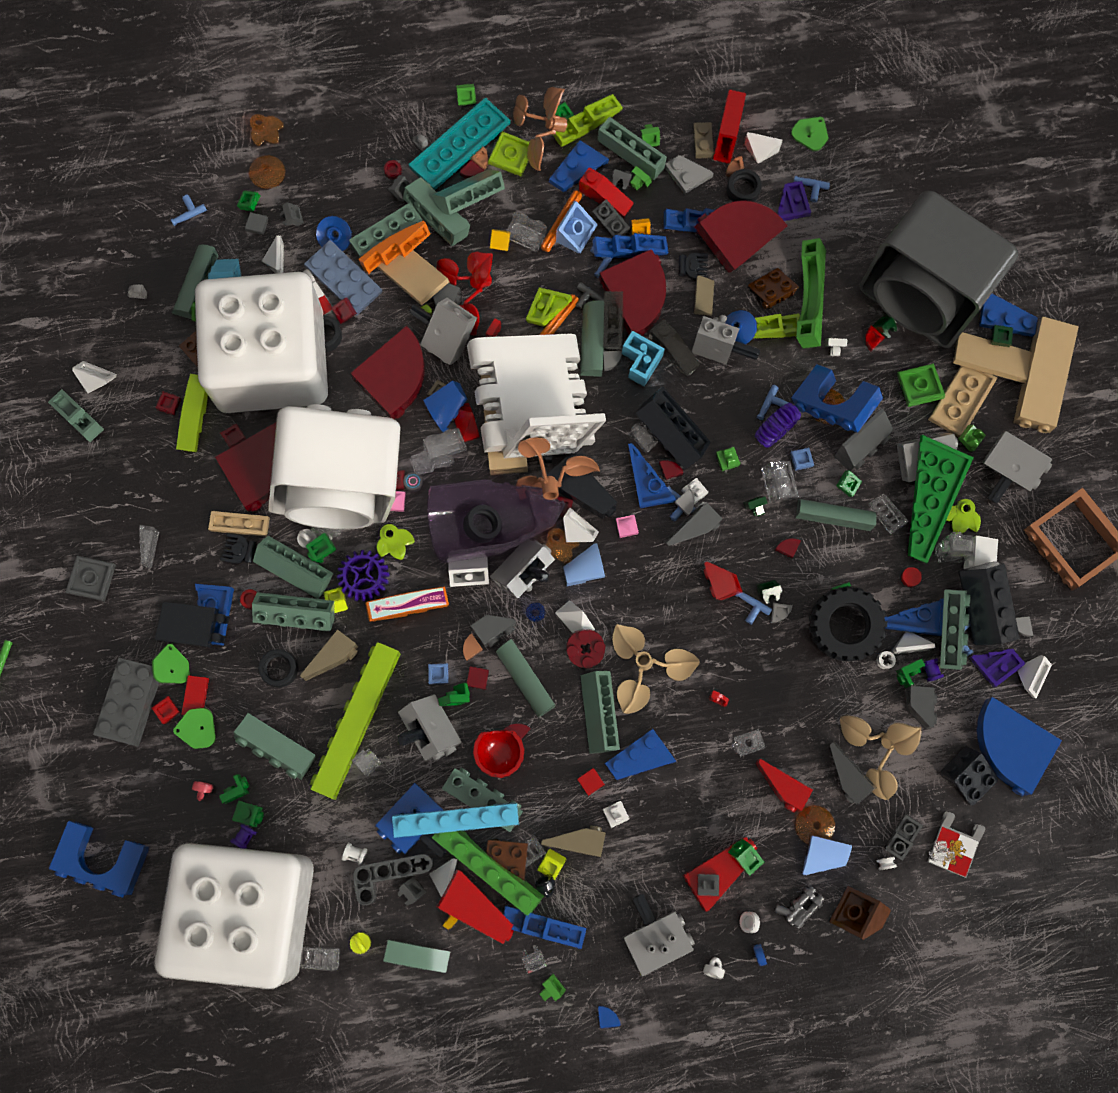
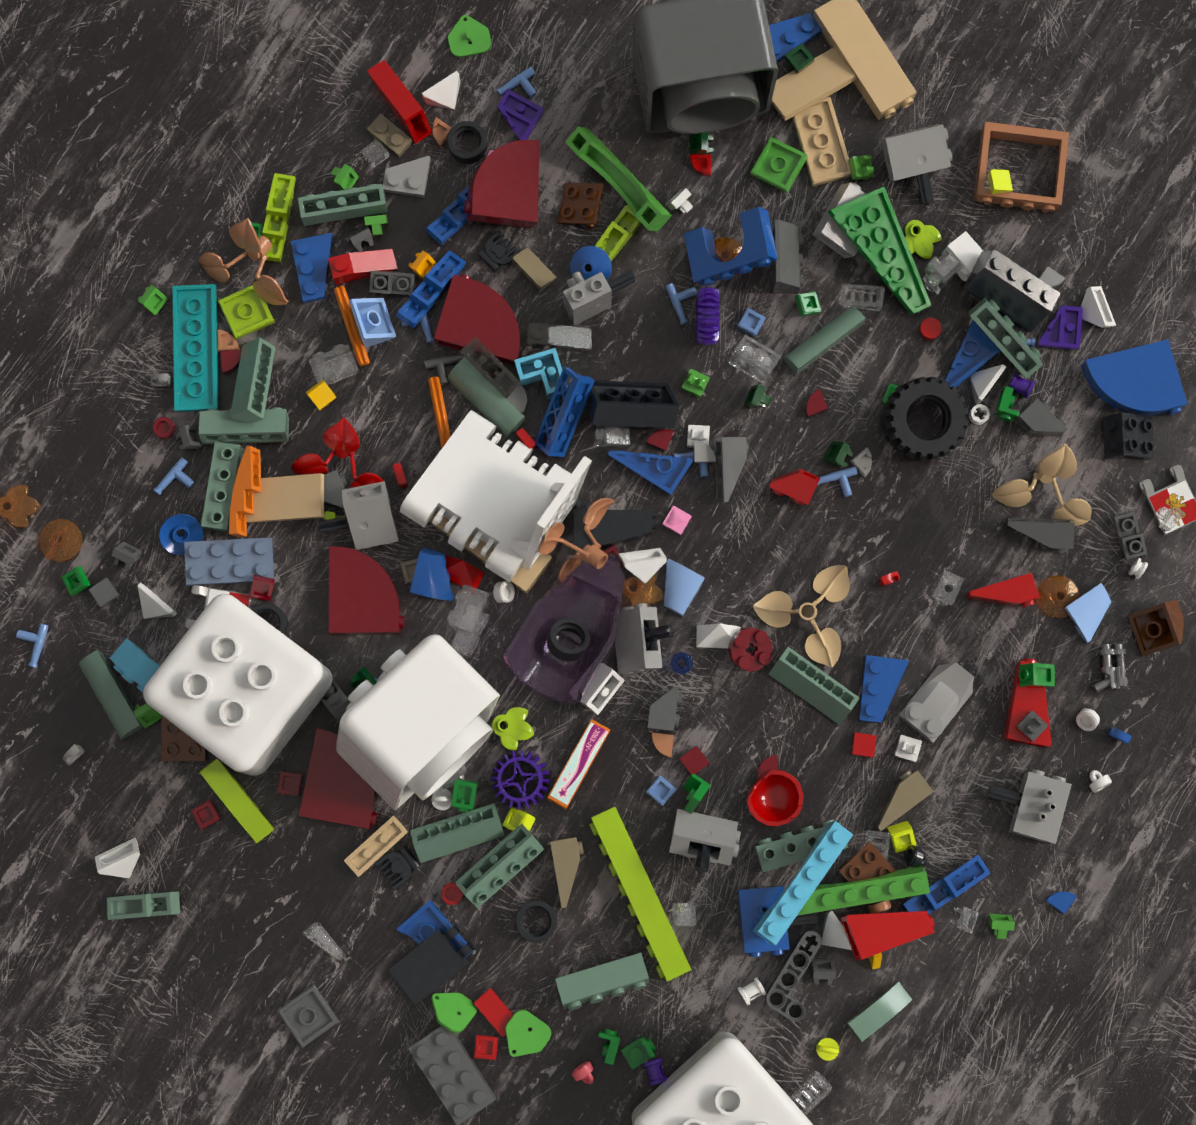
camera: 45 degrees left, 5 degrees up
dark grey tile [404,472,423,492] -> none
sand green brick [496,639,555,718] -> none
lime wing [526,288,573,327] -> none
none -> medium blue piece [153,457,195,495]
none -> clear slope [360,140,390,168]
none -> white tile [493,581,515,603]
none -> red tile [516,428,536,451]
none -> blue fence [534,367,595,457]
none -> nougat tile [867,900,892,914]
none -> light grey slope [898,661,974,743]
none -> neon yellow slope [987,169,1013,195]

